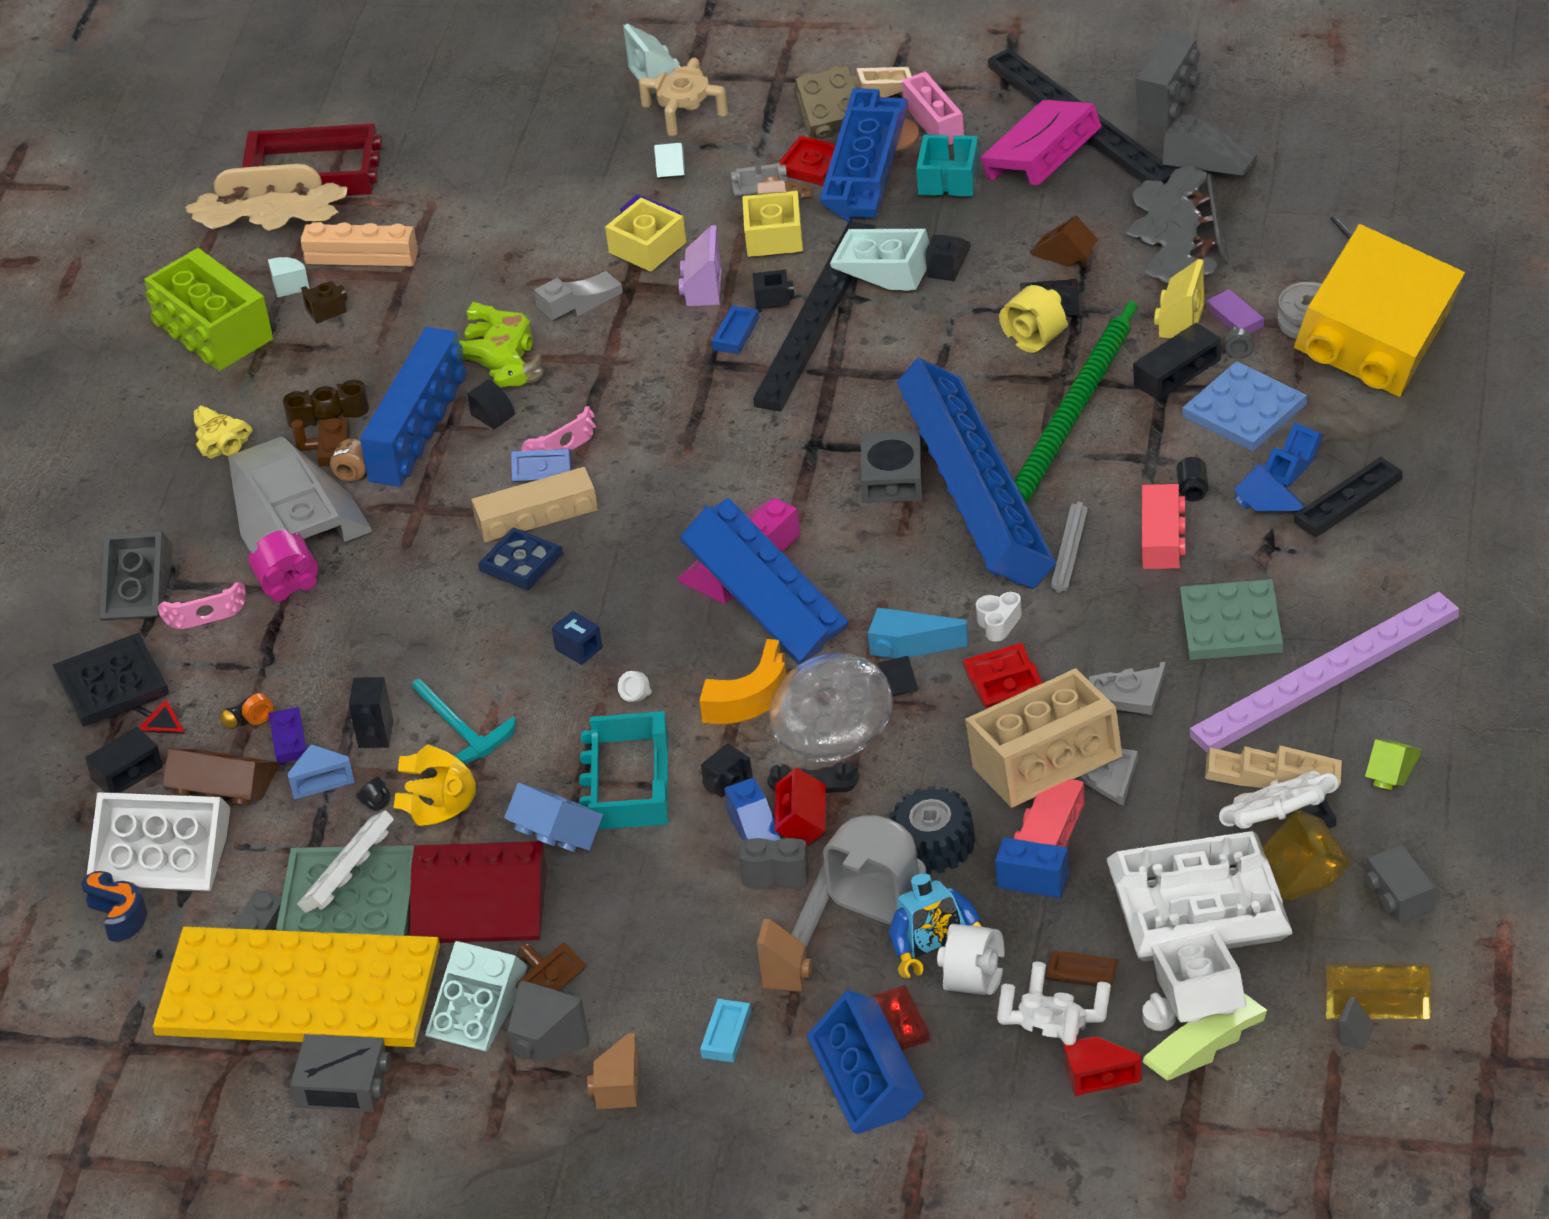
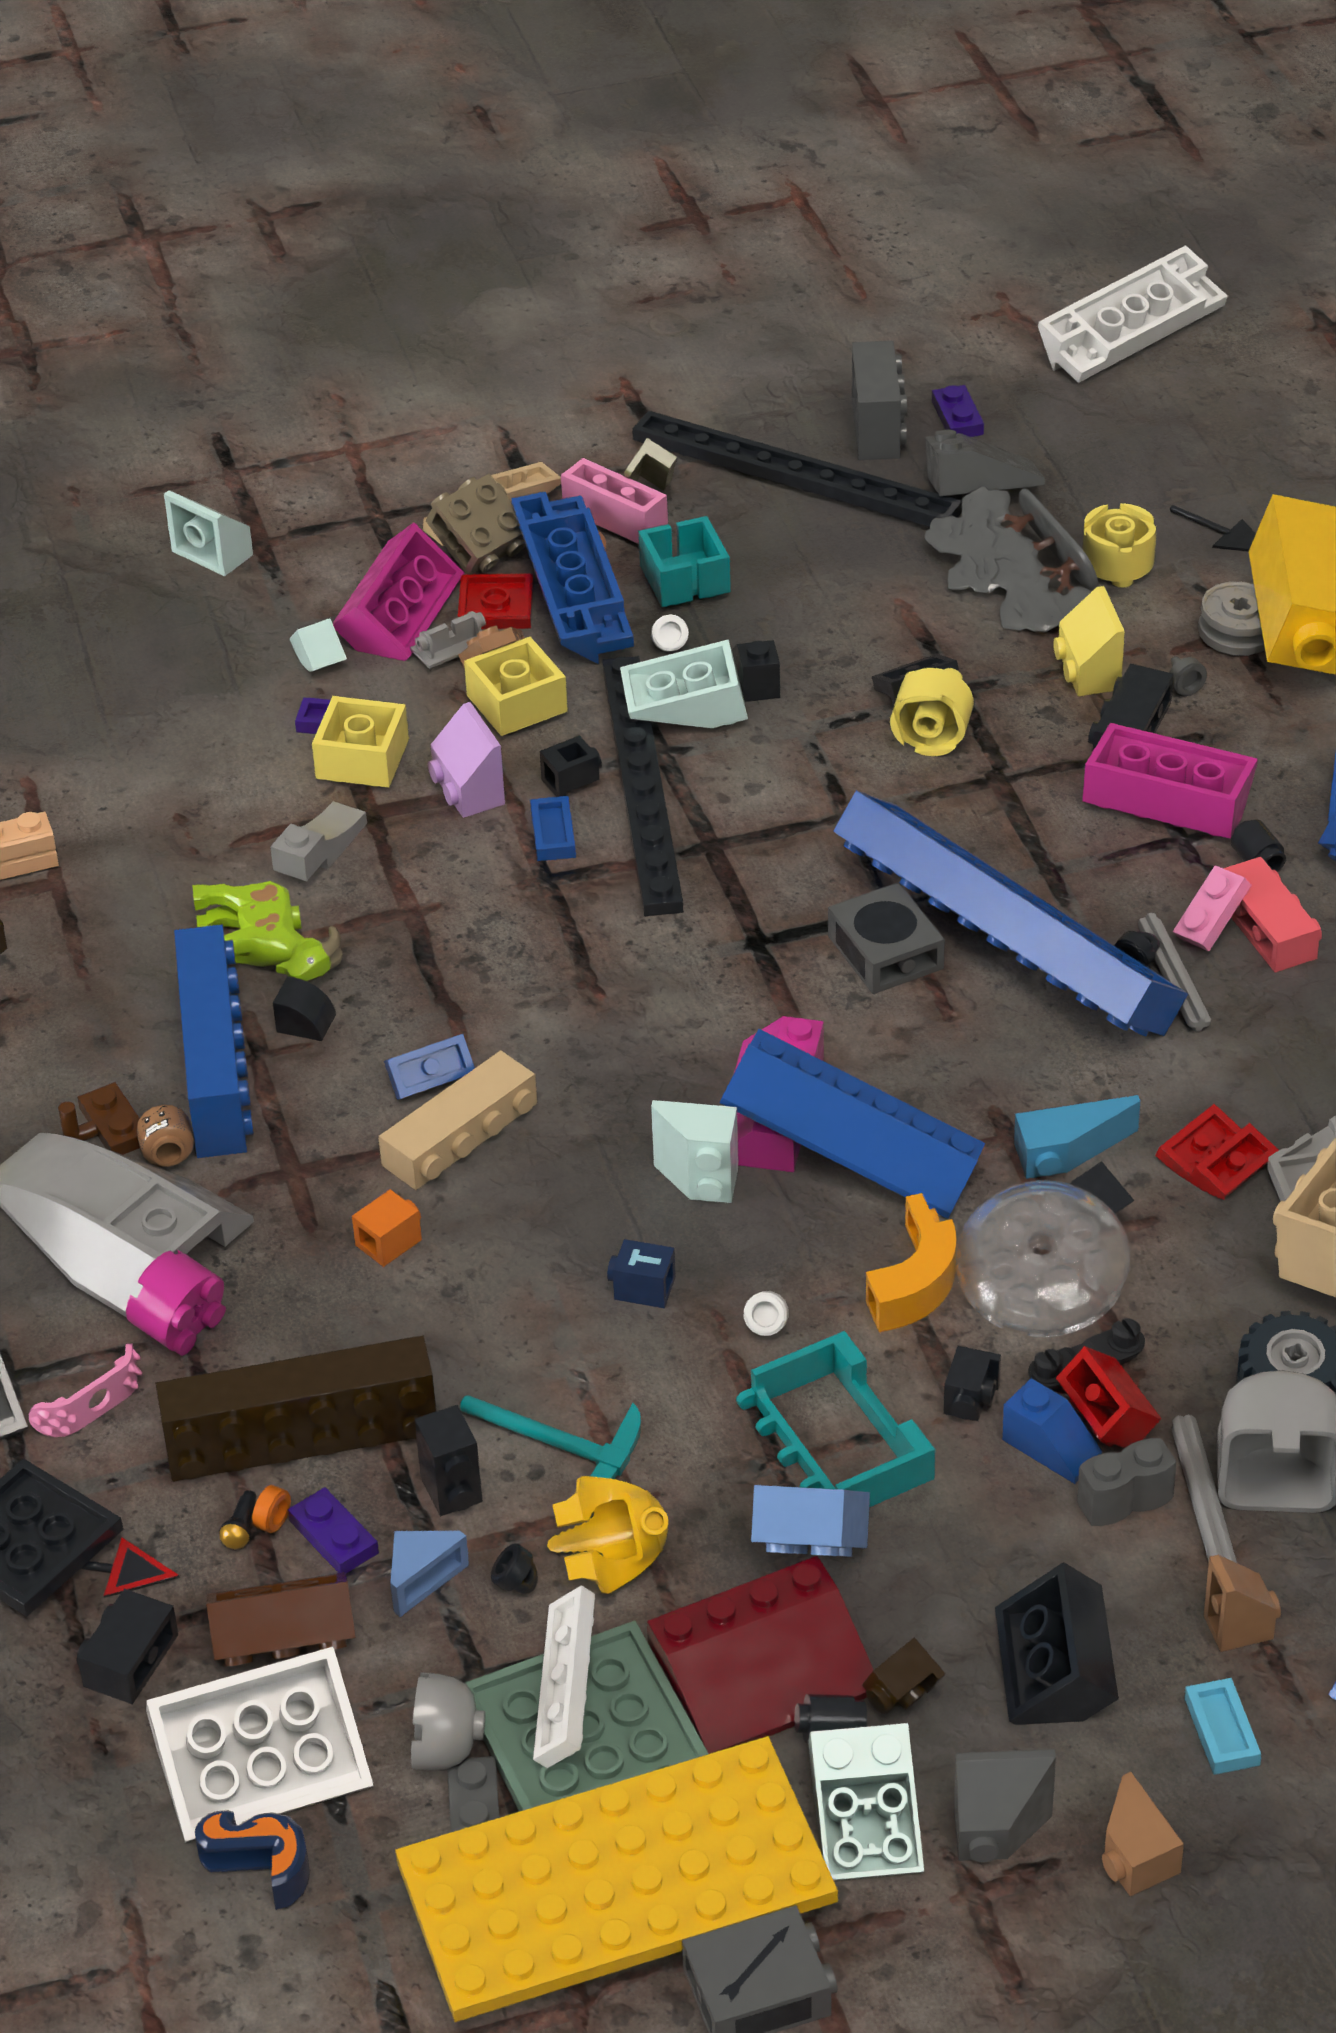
camera: 30 degrees left, 0 degrees up
dark brown piece [283,379,369,428] -> none
dark blue piece [478,527,563,590] -> none
reddish brown plate [515,942,587,992] -> none
bright pink piece [521,406,596,451] -> none
tan plate [639,58,728,136] -> none
white piece [976,592,1022,642] -> none
dark pink panel [980,100,1102,185] -> none
green hose [1014,301,1138,502] -> none
reddish brown slope [1030,215,1098,266] -> none
medium blue plate [1182,361,1307,451] -> none
medium lavender tile [1206,289,1264,333] -> none
none -> dark brown brick [155,1335,436,1482]
none -> dark pink slope [333,522,464,661]
none -> orange brick [352,1189,422,1267]
none -> light grey cylinder [411,1672,485,1771]
none -> olive panel [623,438,677,491]
none -> white tile [651,614,689,652]
none -> light aqua slope [651,1100,738,1203]
none -> black brick [794,1694,867,1743]
none -> dark brown brick [862,1637,946,1714]
none -> dark purple plate [932,385,984,437]
none -> black slope [995,1562,1119,1725]
none -> white slope [1038,245,1228,383]
none -> dark pink slope [1082,723,1258,839]
none -> light yellow brick [1083,503,1156,587]
none -> black tile [1114,931,1160,967]
none -> bright pink plate [1173,866,1251,951]

